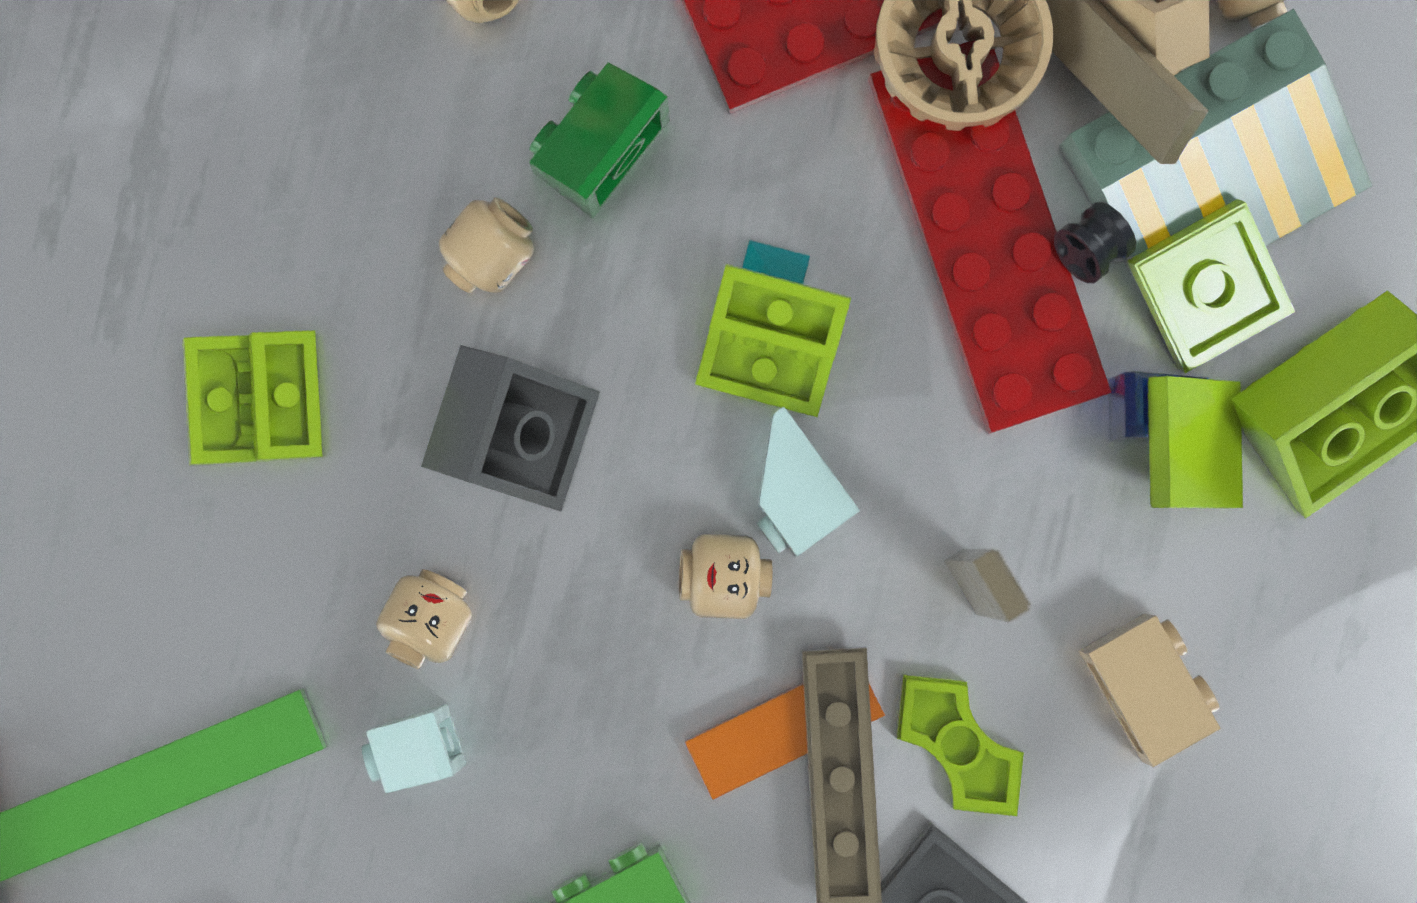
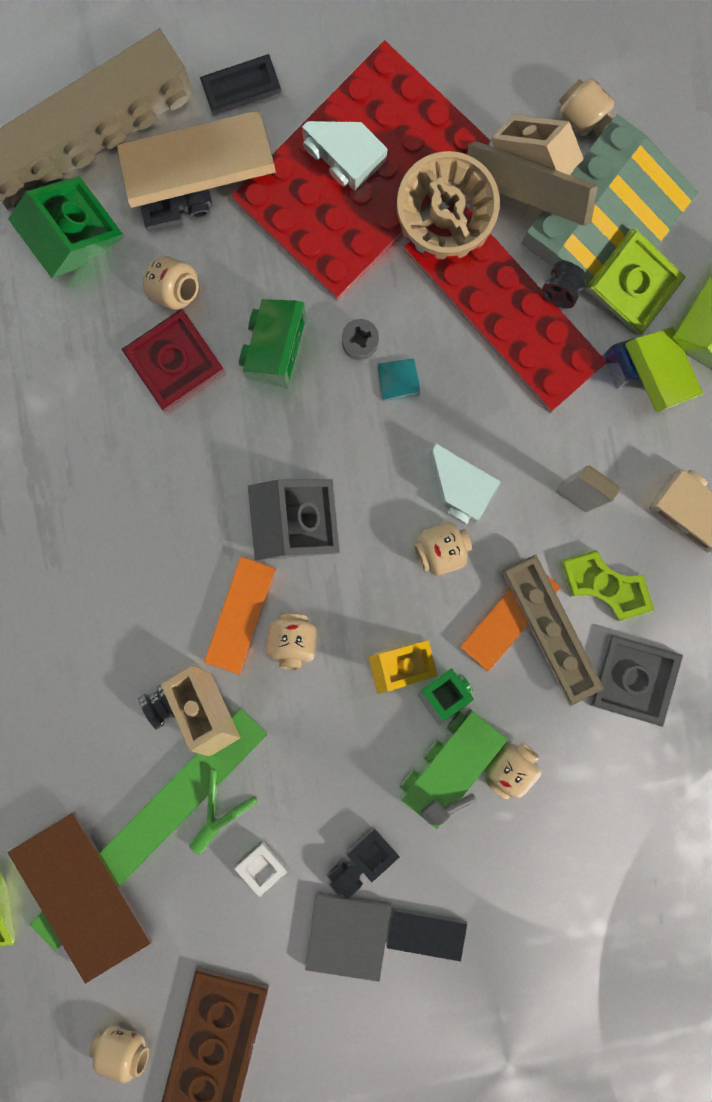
camera: 25 degrees left, 0 degrees up
lime slope [182,330,323,466] -> none
light aqua slope [362,704,466,794] -> none
tan head [439,197,534,293] -> none
lime slope [695,264,851,418] -> none
none -> dark red tile [121,309,225,412]
none -> black wheel [138,685,175,730]
none -> tan brick [161,666,240,757]
none -> bright green plant [189,769,258,854]
none -> orange tile [204,556,276,674]
none -> dark grey wheel [342,319,379,361]
none -> yellow slope [368,640,438,694]
none -> green brick [418,668,474,725]

